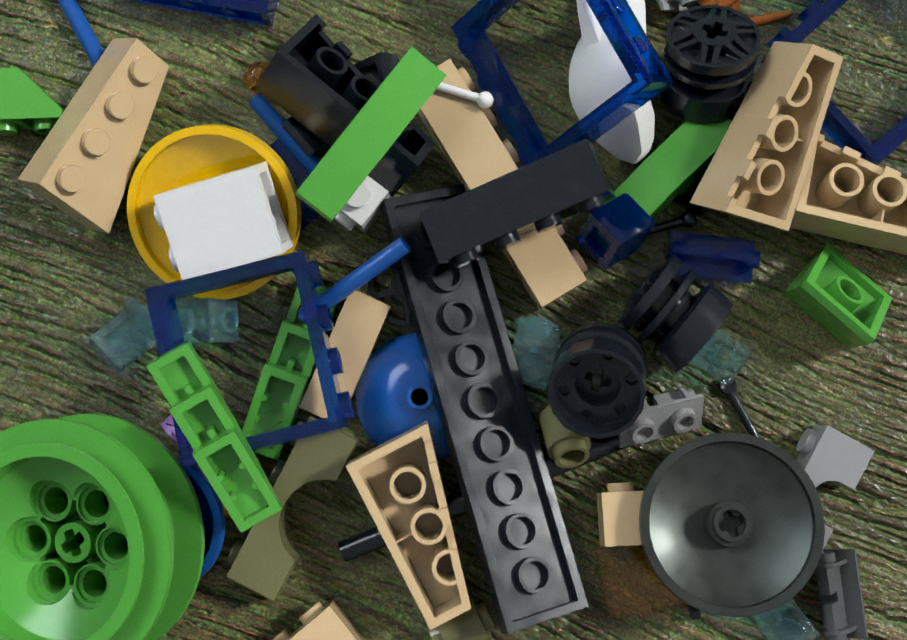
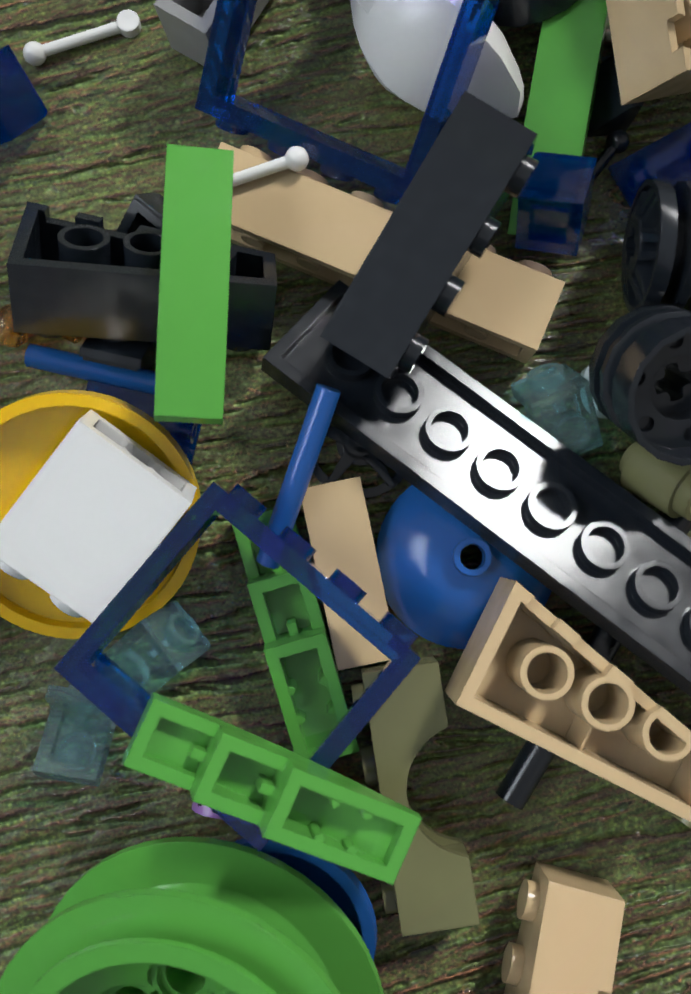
camera: 30 degrees left, 0 degrees up
white brick [334,176,390,233] -> none

